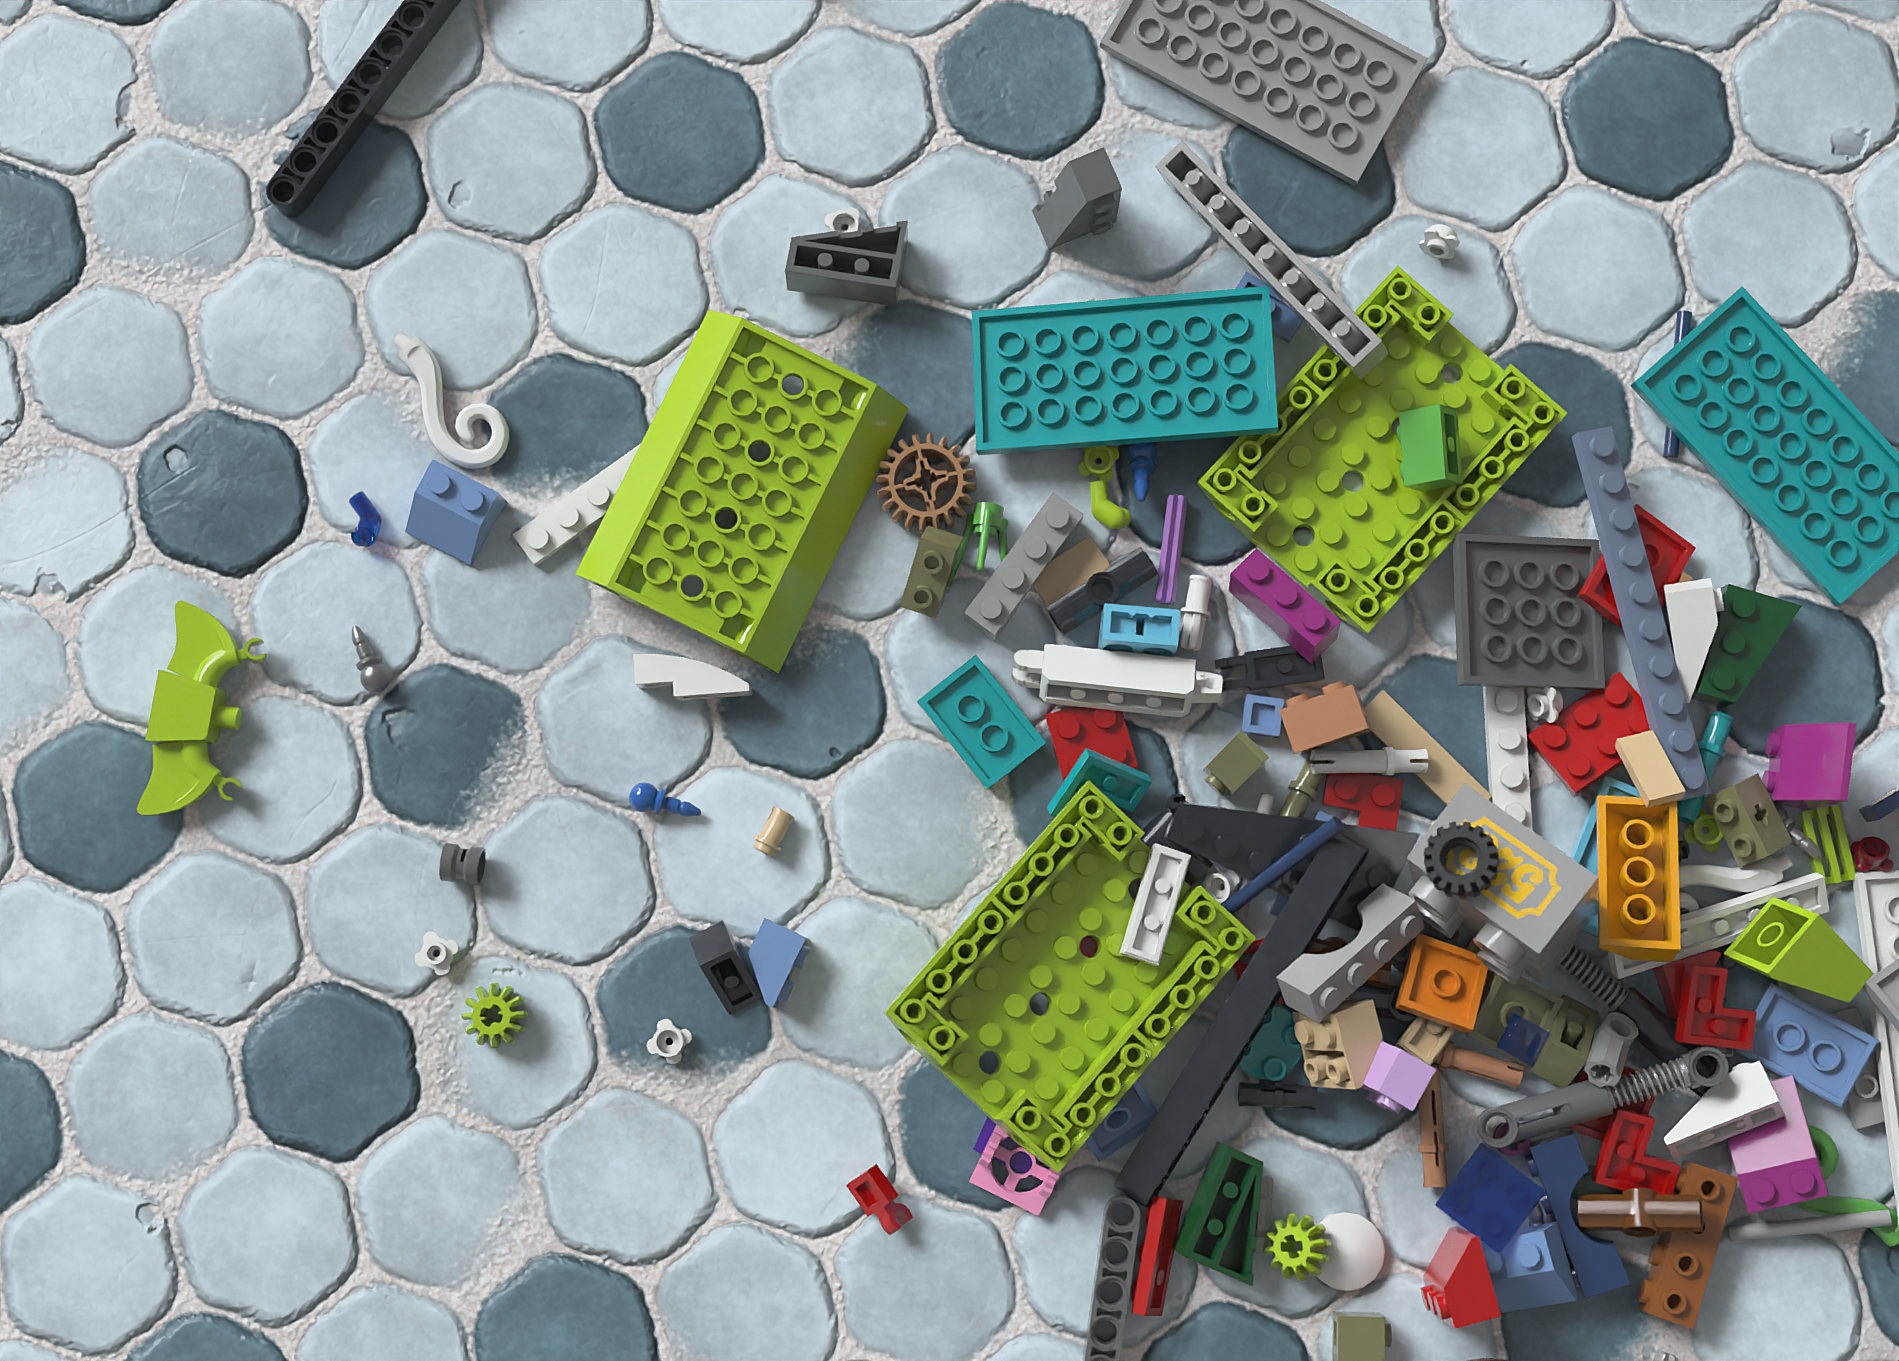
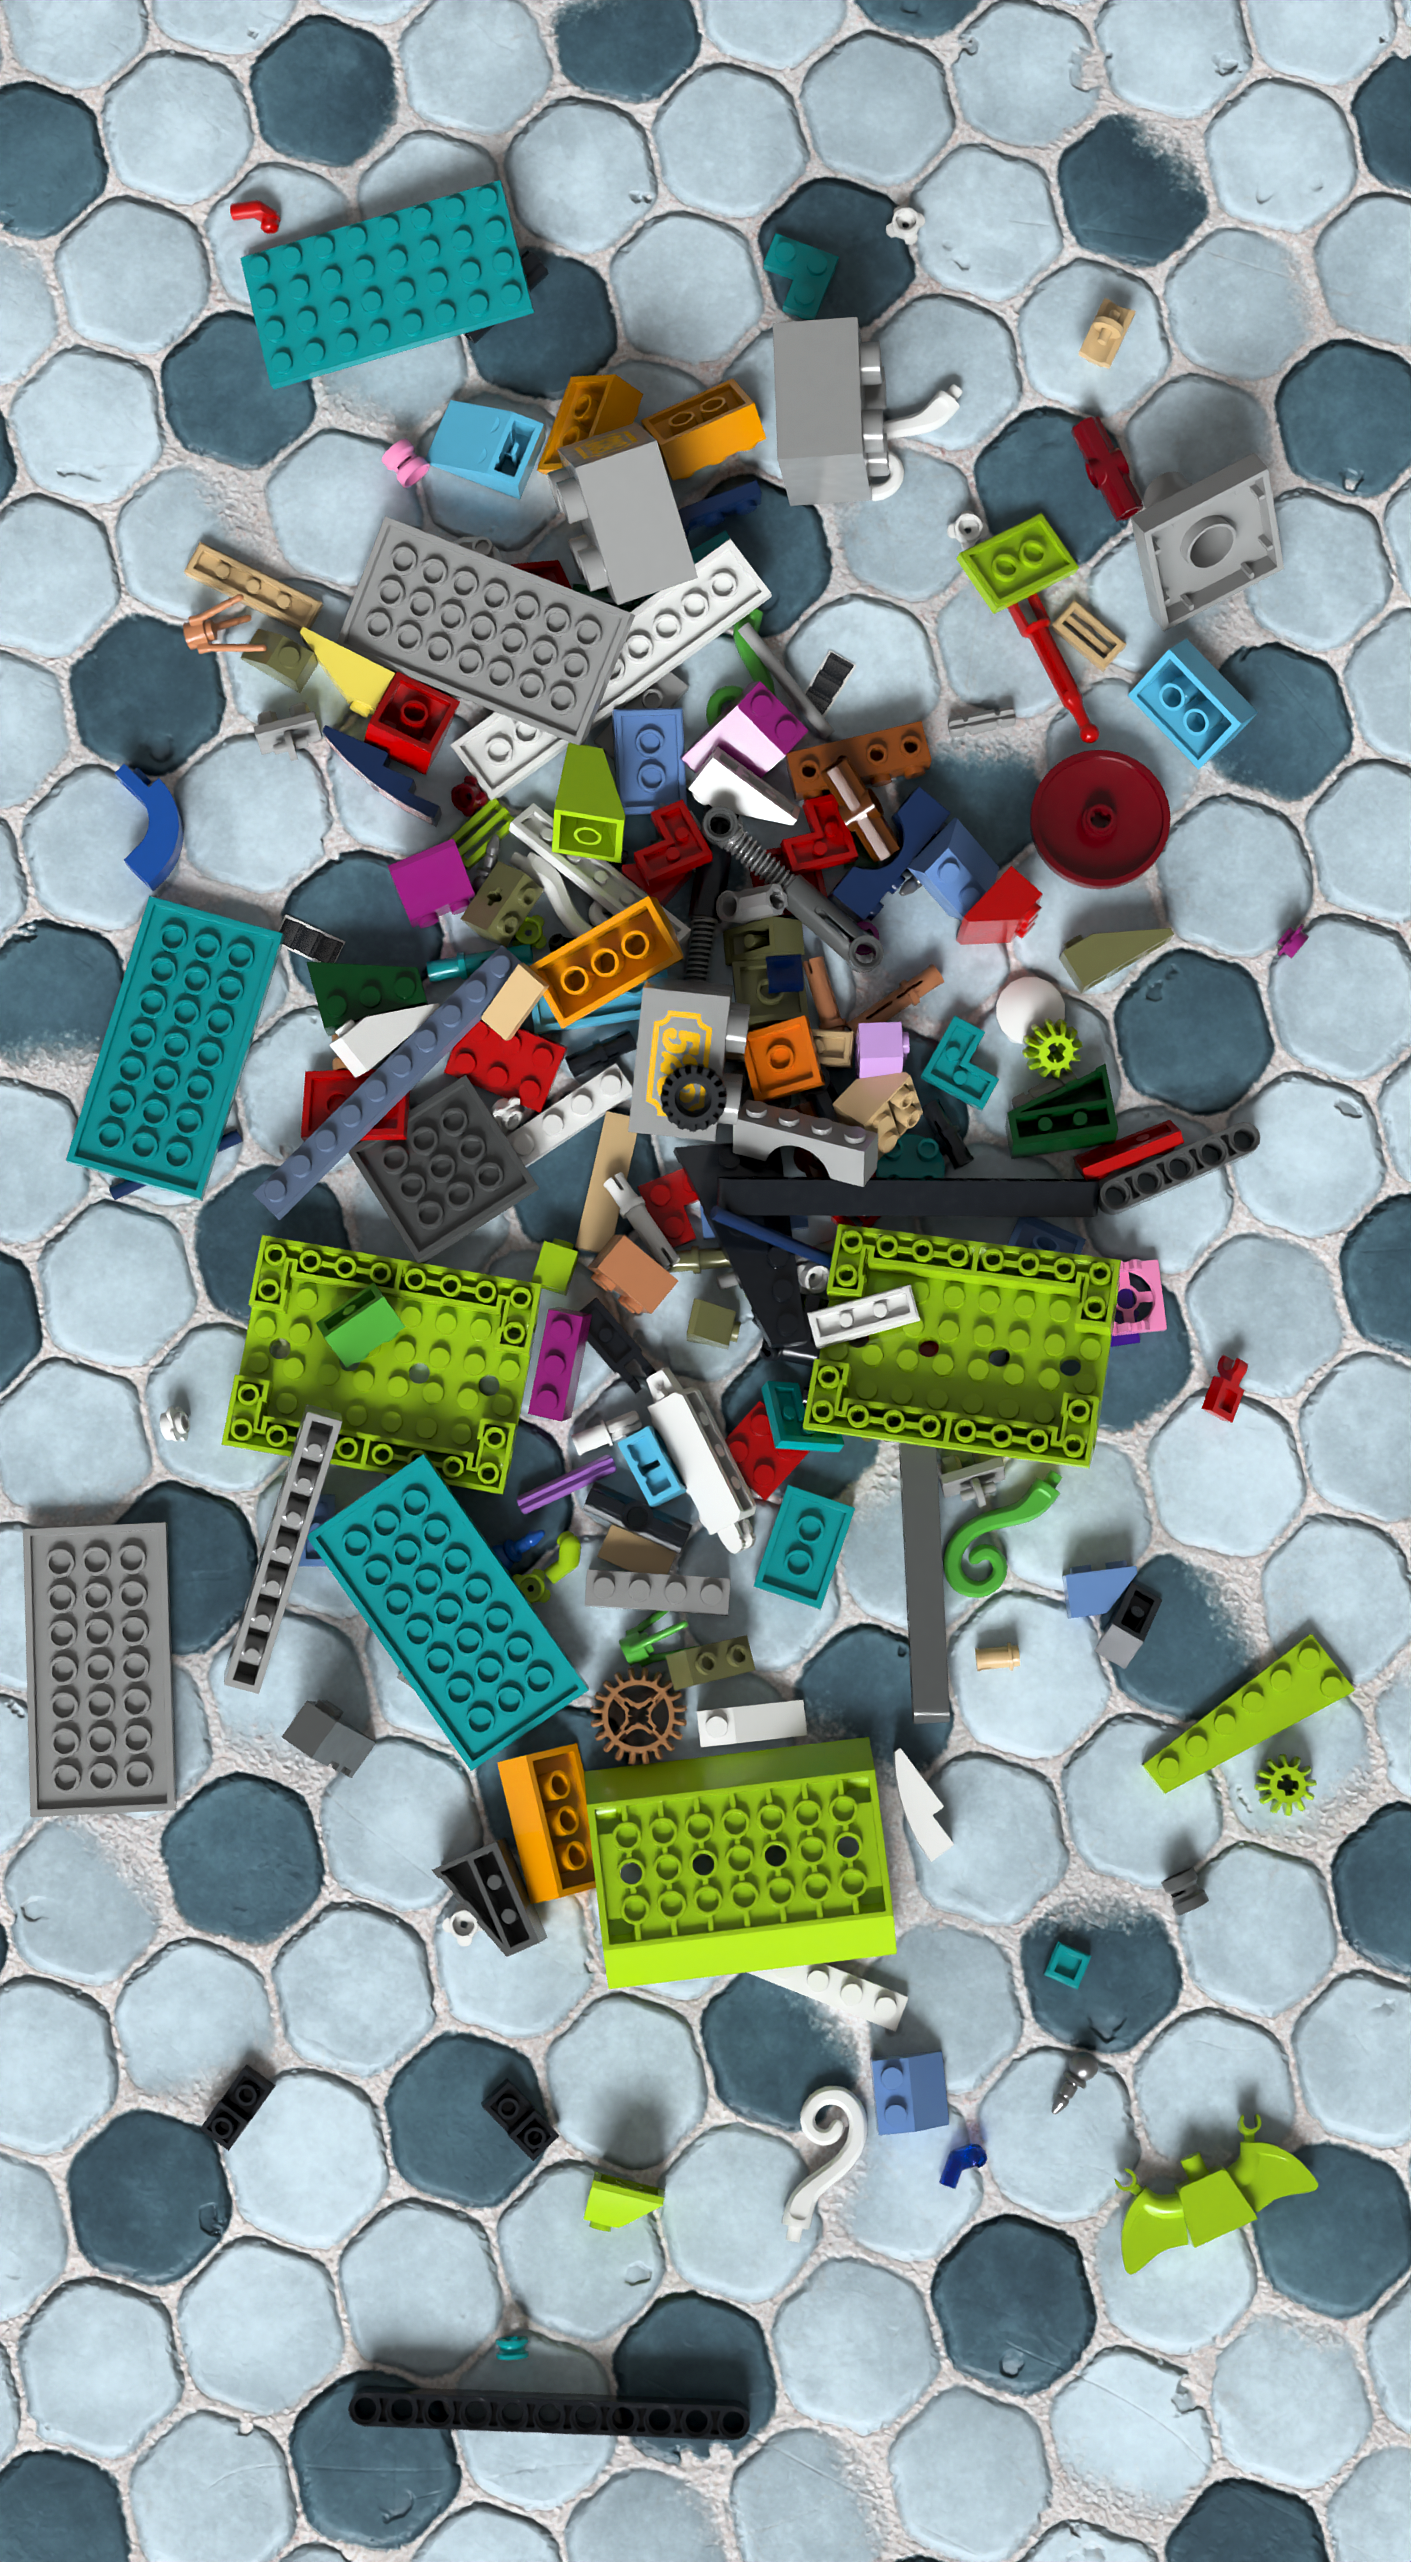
camera: 130 degrees left, 0 degrees up
white plate [414,931,459,975] -> none
blue bar [629,782,701,817] -> none
white plate [647,1019,692,1064] -> none
medium blue plate [1241,694,1284,738] -> none
clear blue bracket [1435,1143,1545,1253] -> none
none -> sticker [277,915,345,963]
none -> black slope [481,2078,559,2161]
none -> teal bush [496,2336,529,2360]
none -> light orange slope [497,1743,596,1904]
none -> lime brick [531,1238,579,1296]
none -> black pin [564,1028,637,1078]
none -> slope [584,2172,665,2232]
none -> white slope [697,1700,807,1747]
none -> sticker [804,650,856,718]
none -> dark grey beam [899,1442,950,1724]
none -> teal plate [920,1015,999,1112]
none -> light grey hips [940,1452,1005,1507]
none -> bright green plant [943,1470,1062,1598]
none -> teal tile [1043,1941,1091,1990]
none -> lime wing [1142,1634,1355,1794]

